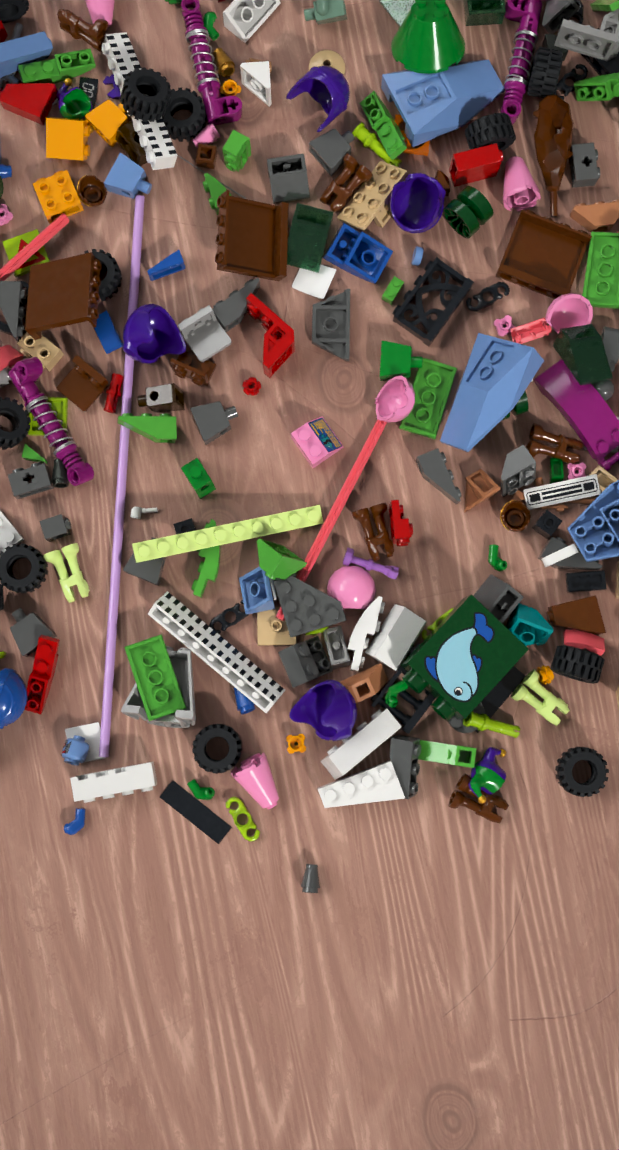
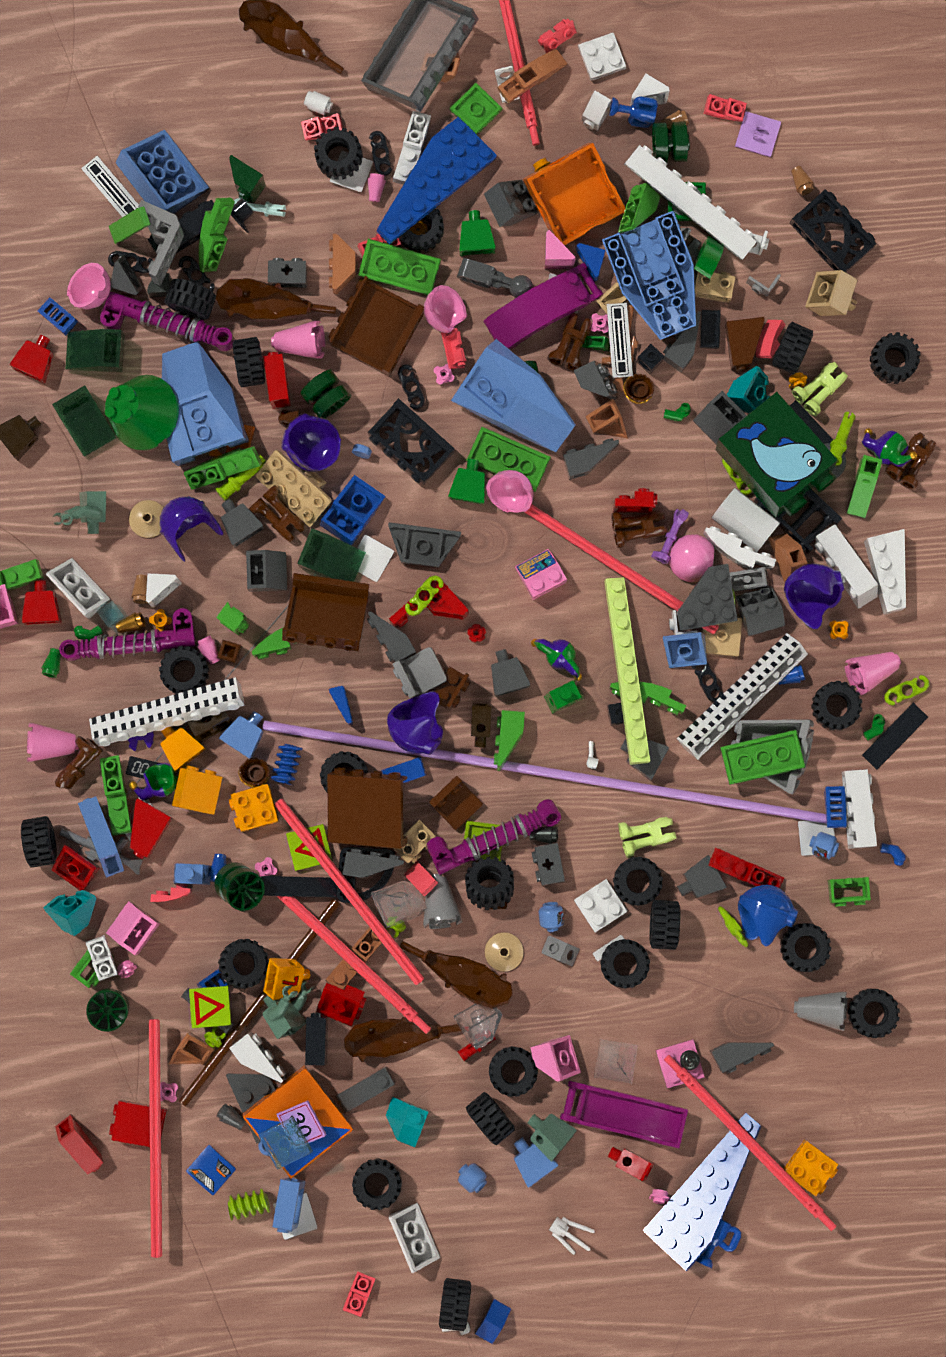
camera: 80 degrees left, 0 degrees up
bright green piece [22,444,48,464] -> none
dark grey brick [39,514,72,542] -> none
red pin [104,373,124,413] -> none
black tyre [121,67,172,122] -> none
bright green slope [257,538,307,580] -> none
bright green piece [382,276,404,305] -> none
green arm [385,680,408,707] -> none
dark grey slope [390,735,421,799] -> none
white beam [541,544,578,568] -> none
clear green slope [553,324,613,385] -> none
none -> clear light blue plate [97,601,125,628]
none -> blue piece [271,744,303,786]
none -> lime piece [405,575,444,616]
none -> piece [531,639,582,681]
none -> blue slope [824,786,847,828]
none -> bright green window [827,877,871,907]

